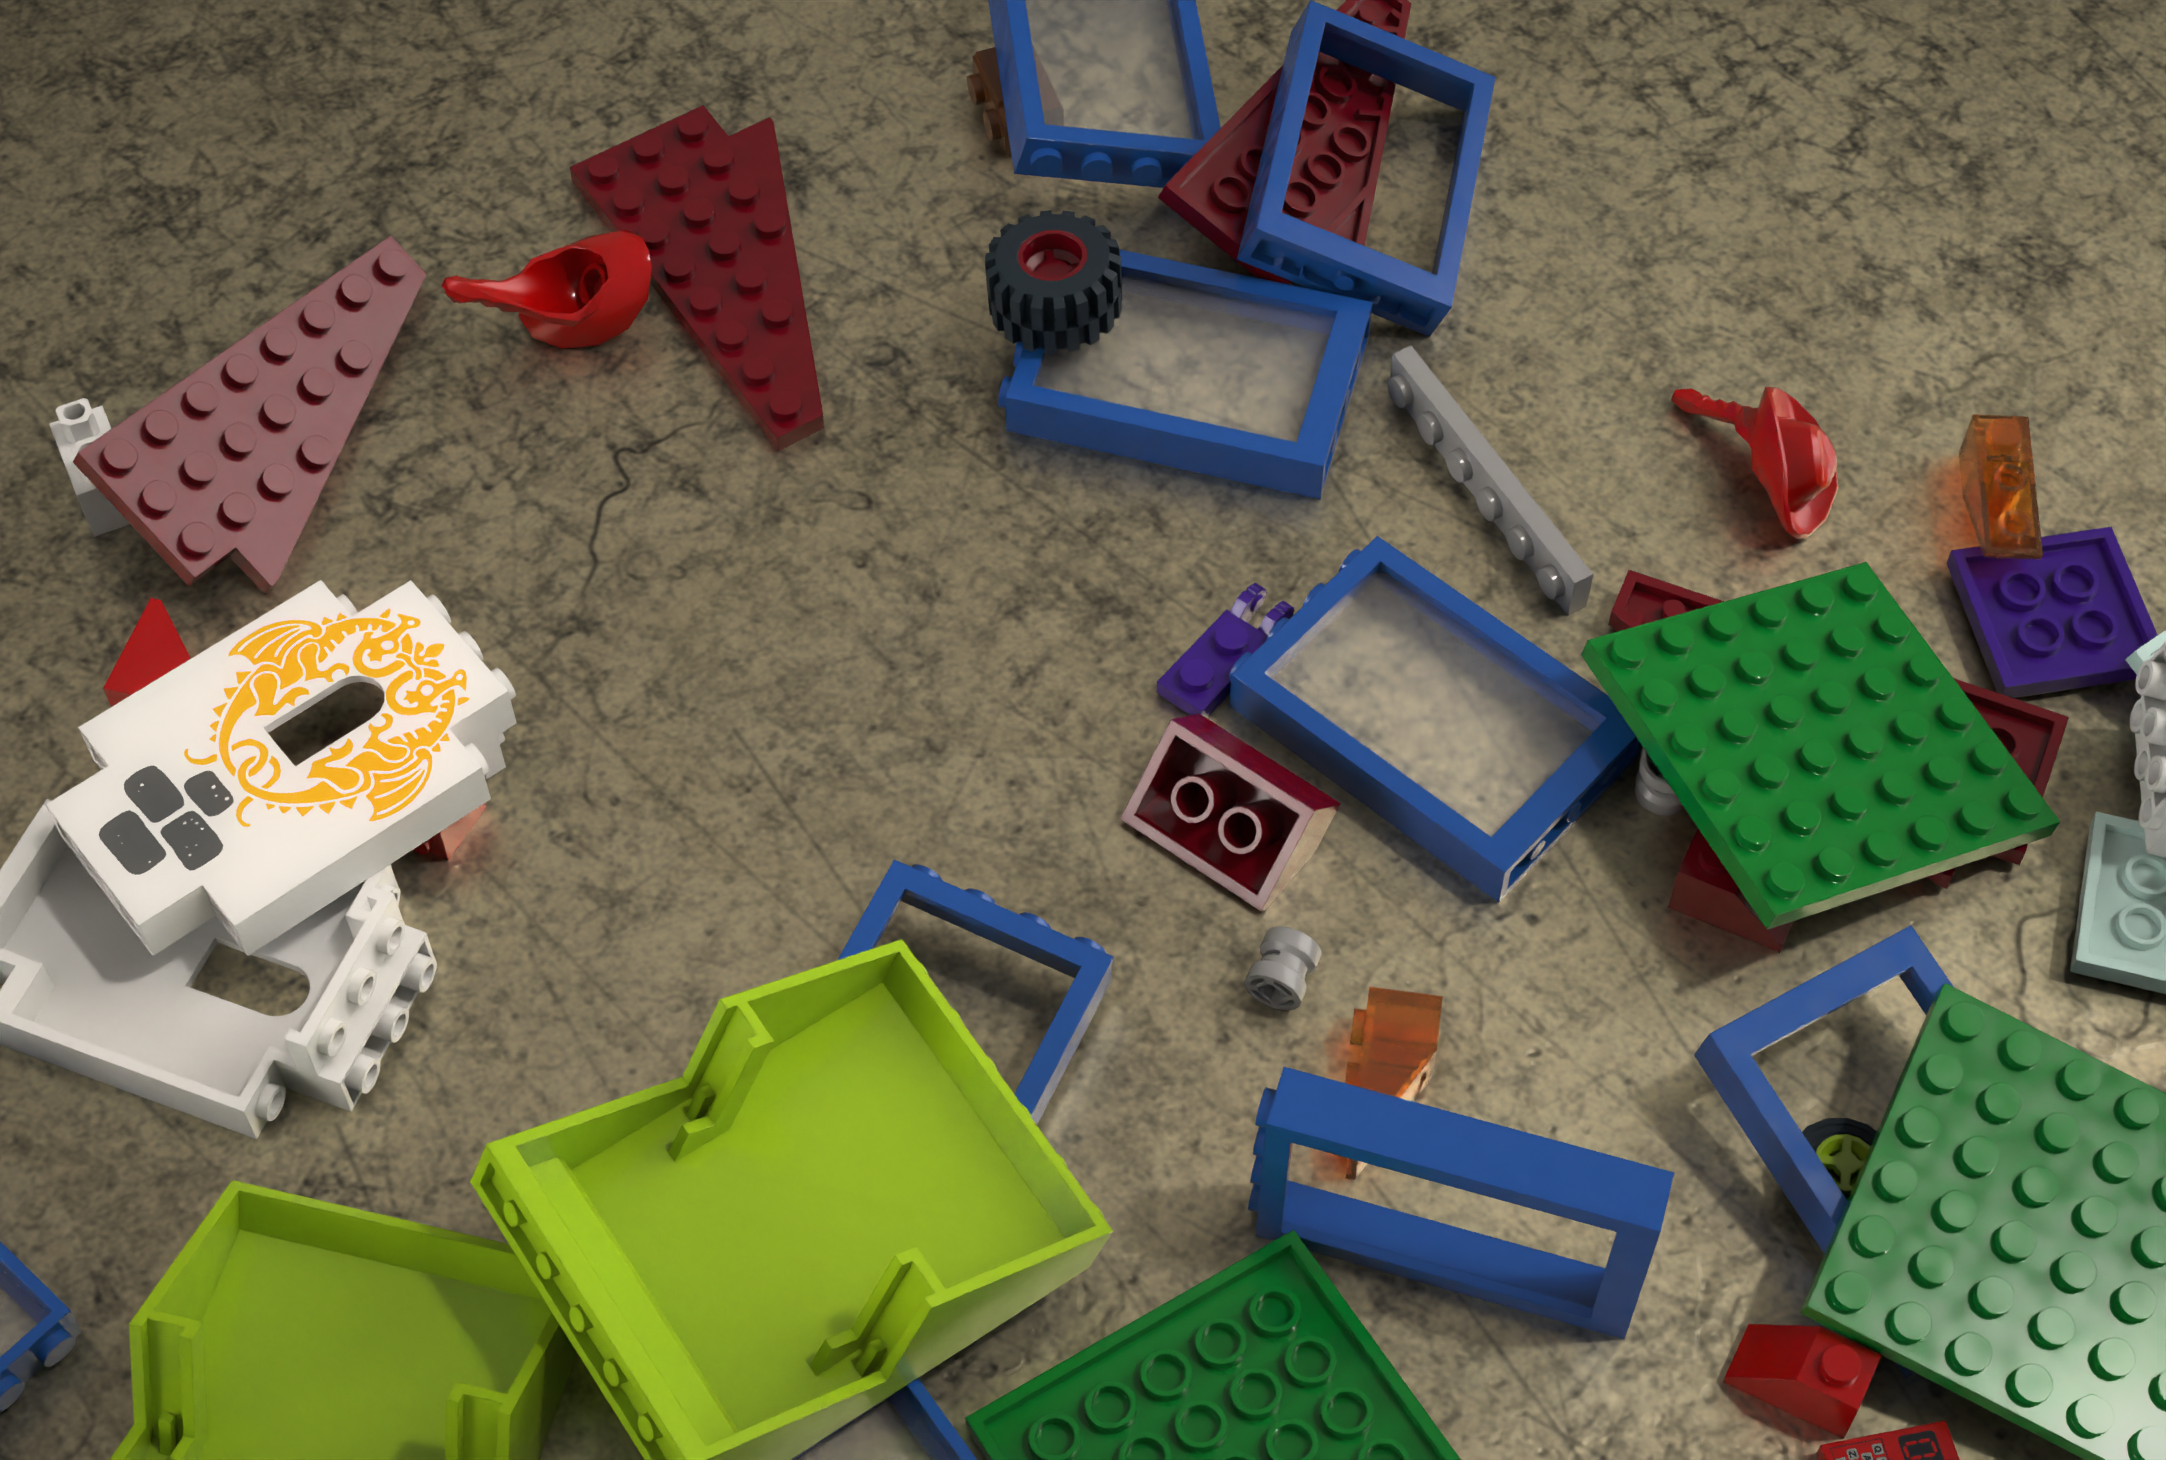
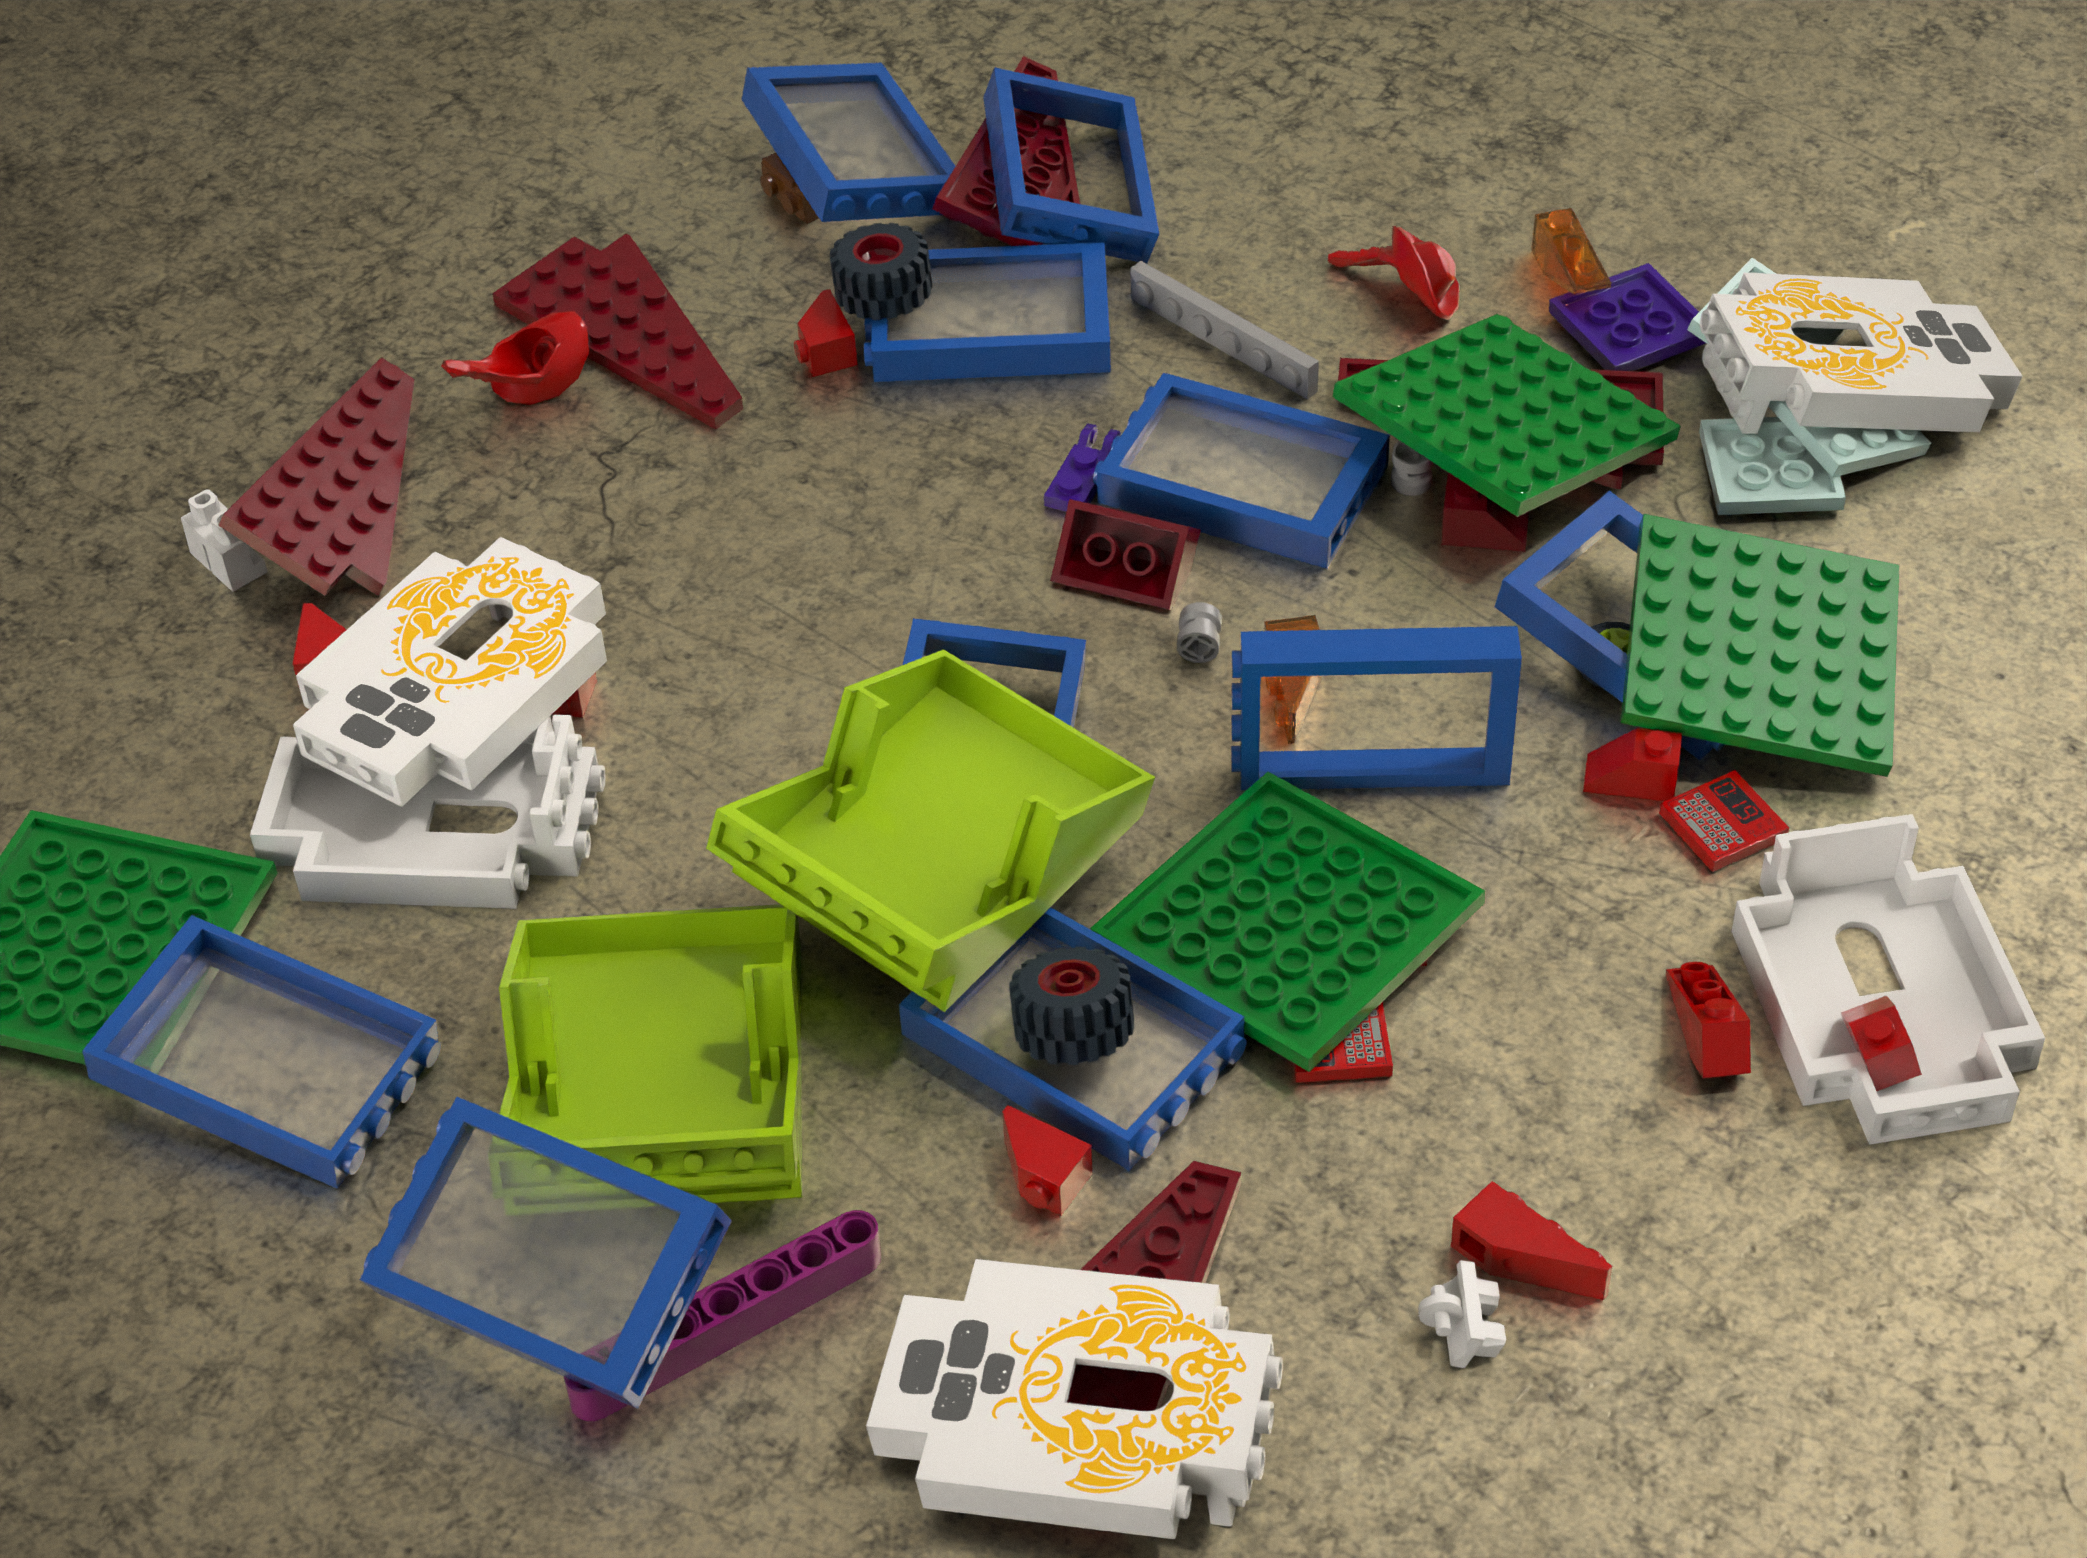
camera: 15 degrees left, 10 degrees down
none -> red slope [794,289,858,377]

